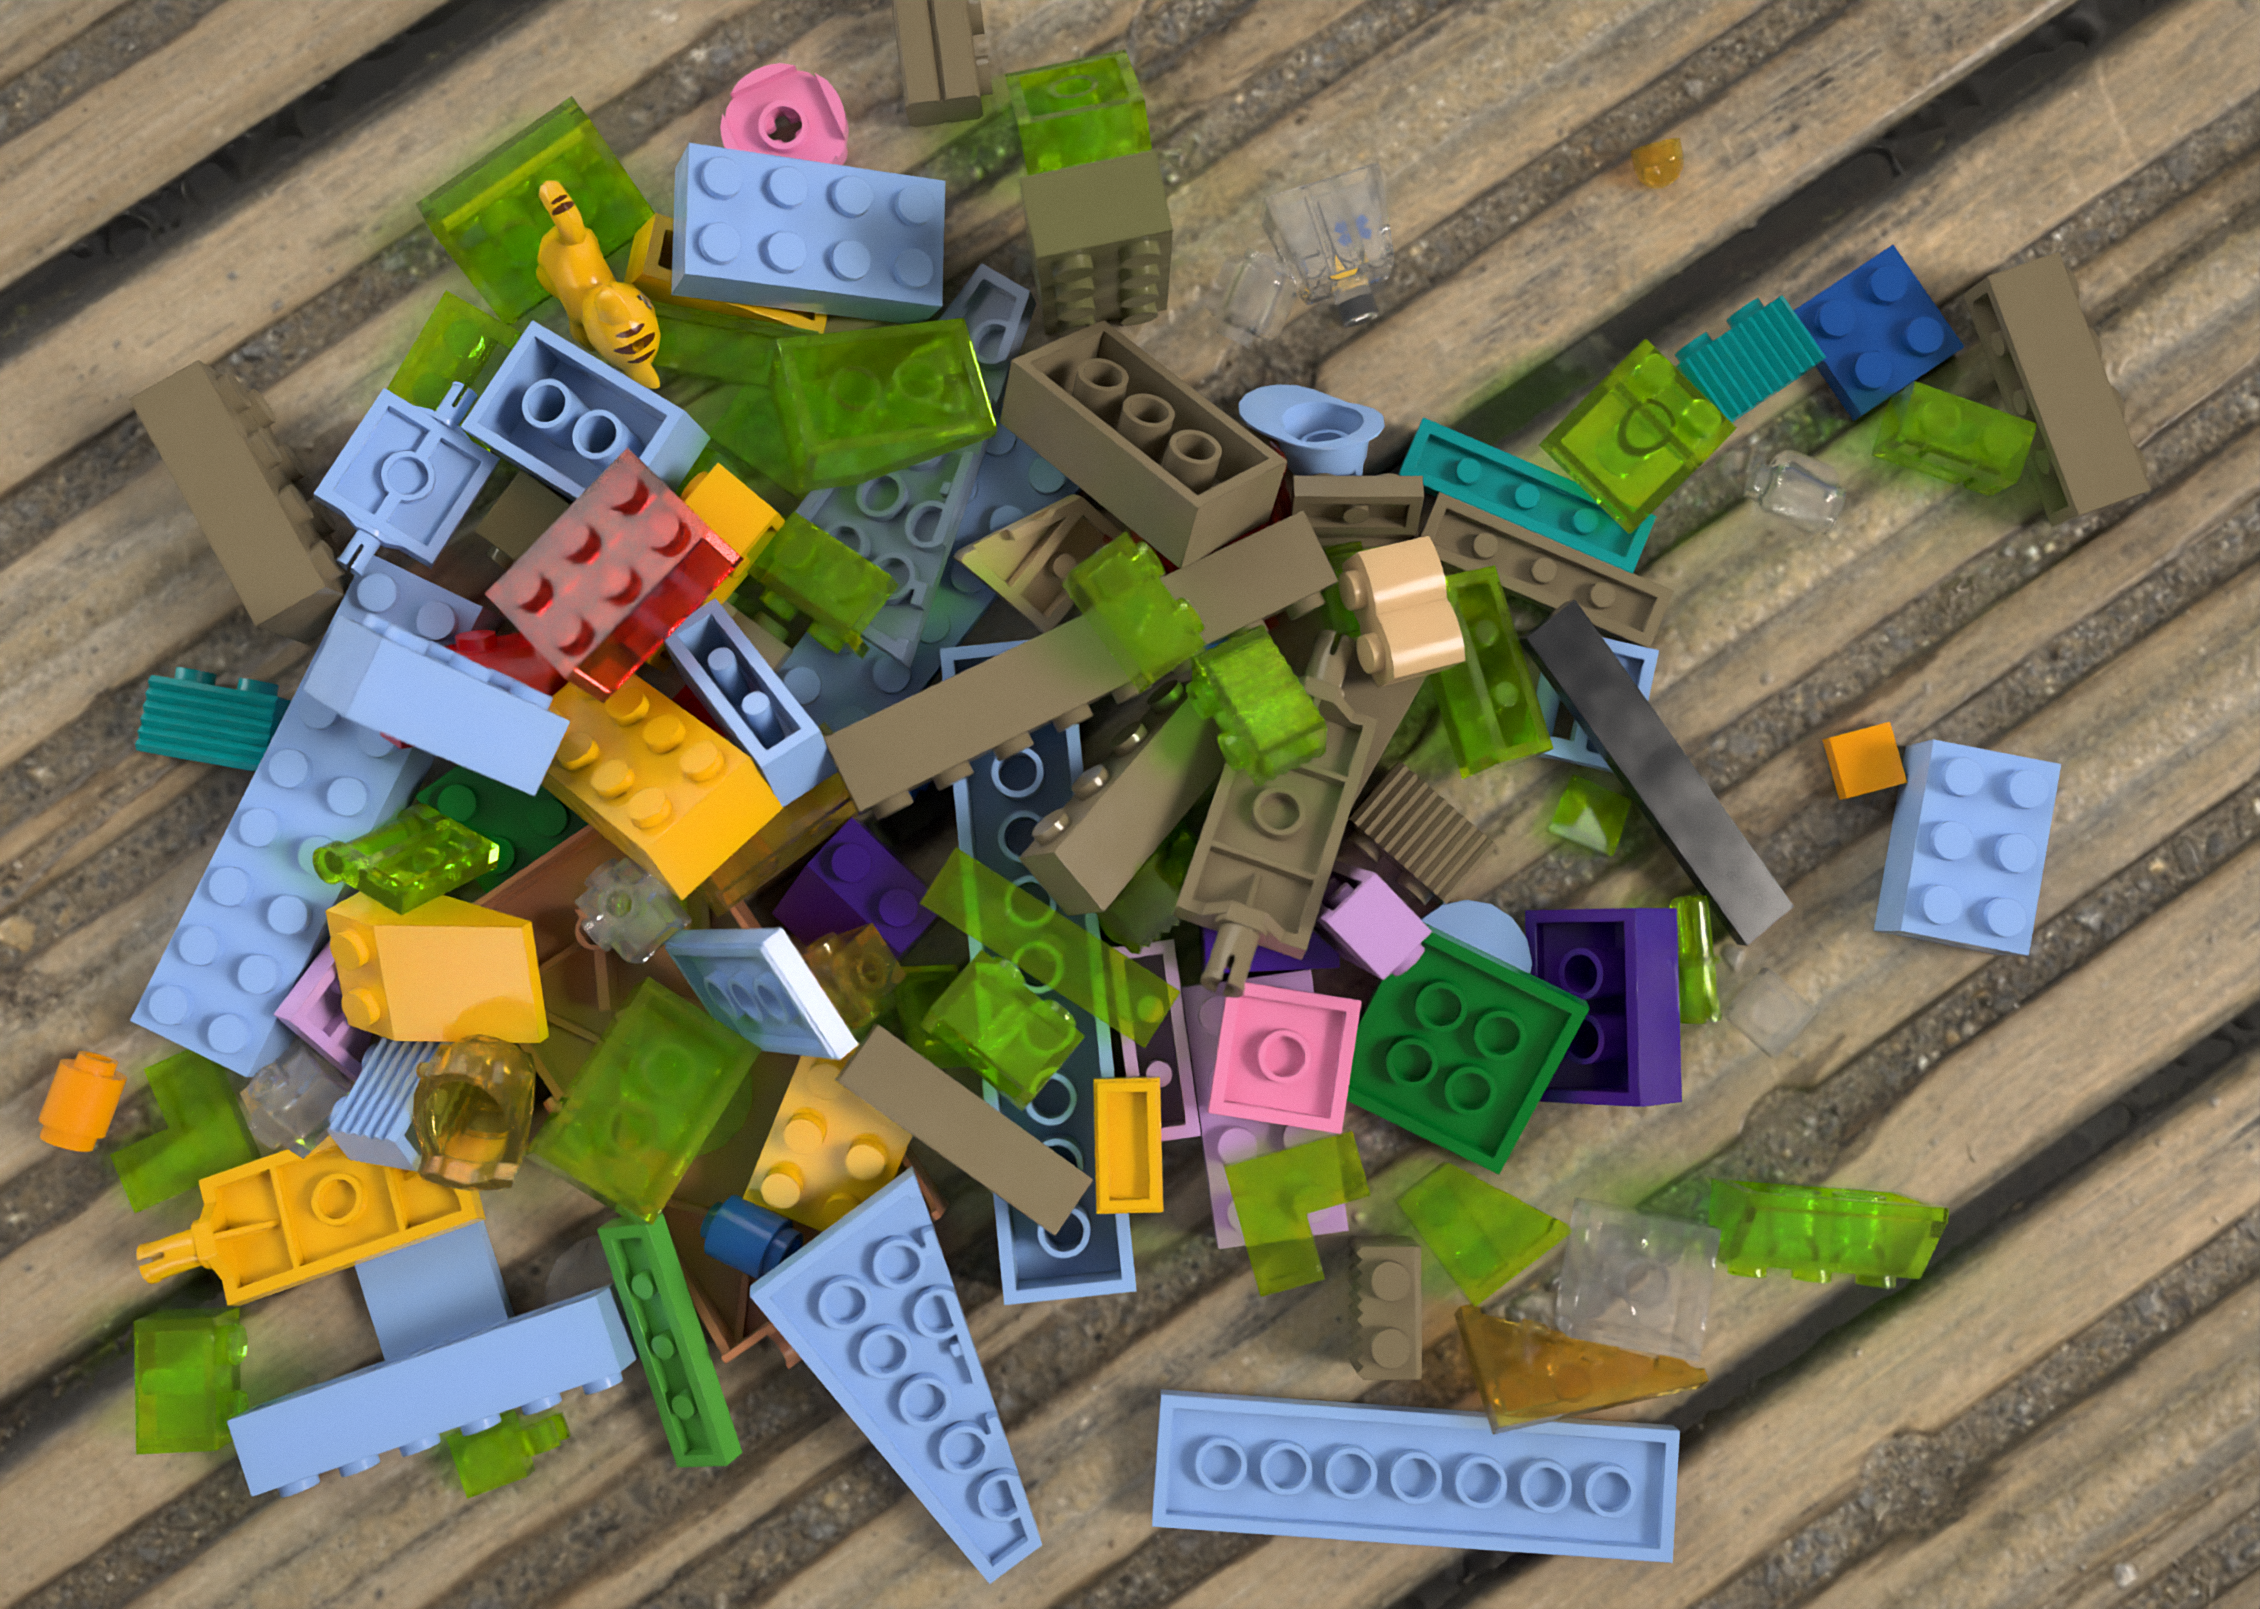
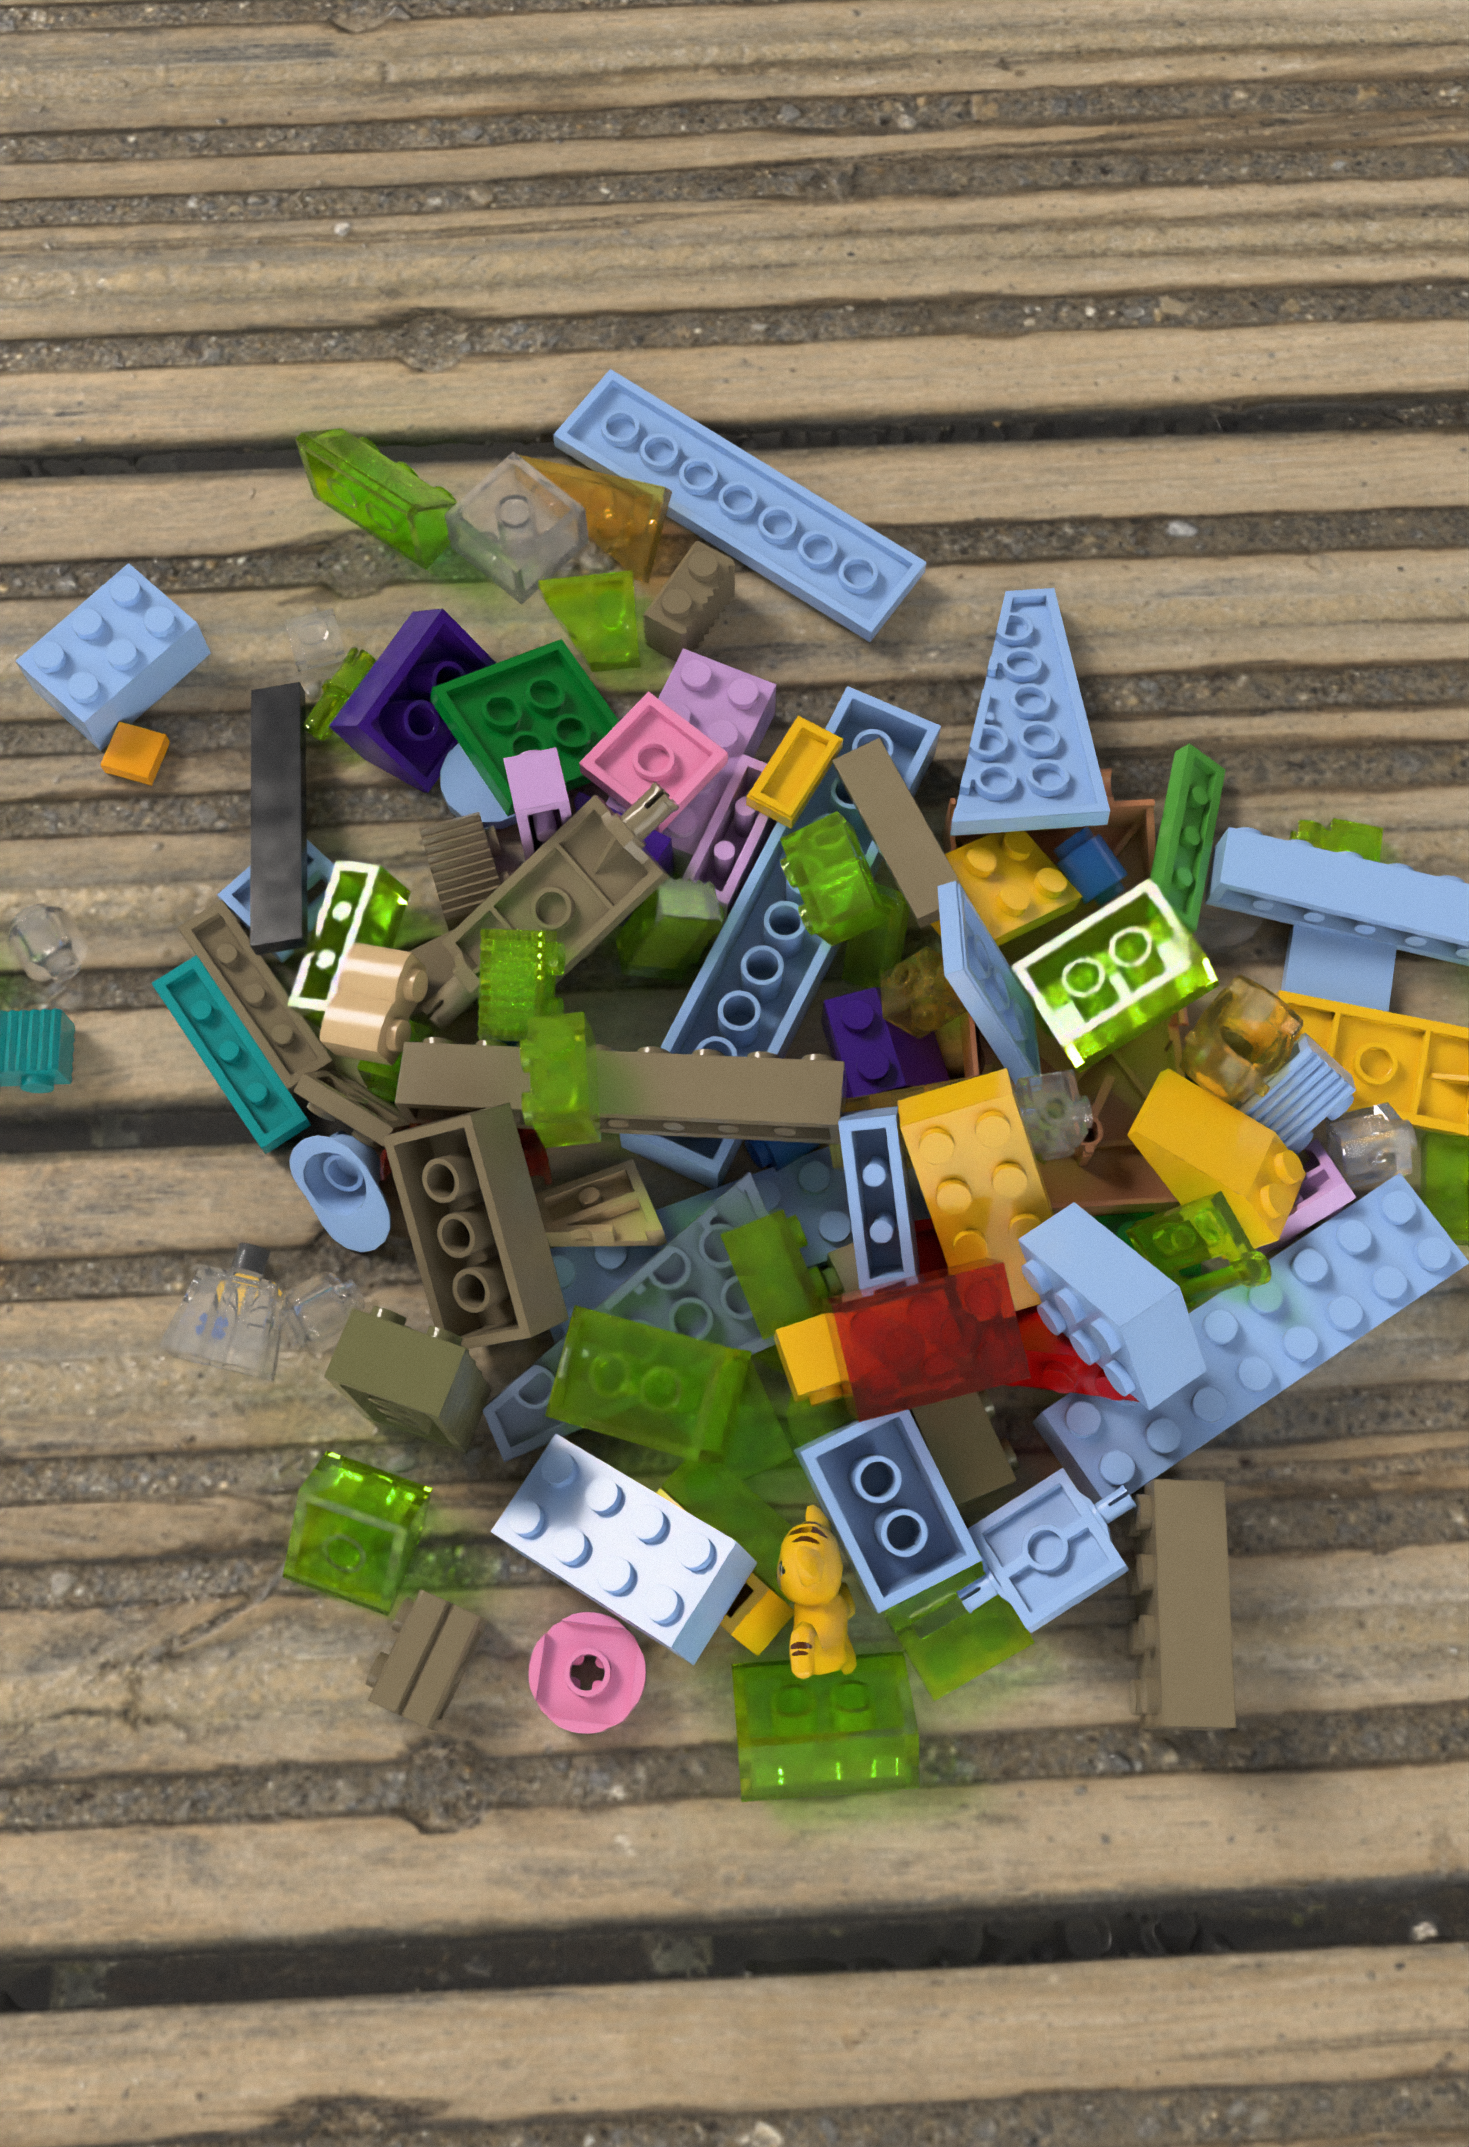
camera: 145 degrees left, 15 degrees down
teal brick [135,667,291,772] -> none
clear neon green plate [920,847,1181,1048] -> none
dark tan brick [1019,676,1241,916] -> none
clear neon green tile [1223,1129,1371,1297] -> none
clear neon green slope [1539,338,1737,534] -> none
clear neon green slope [1546,774,1631,858] -> none

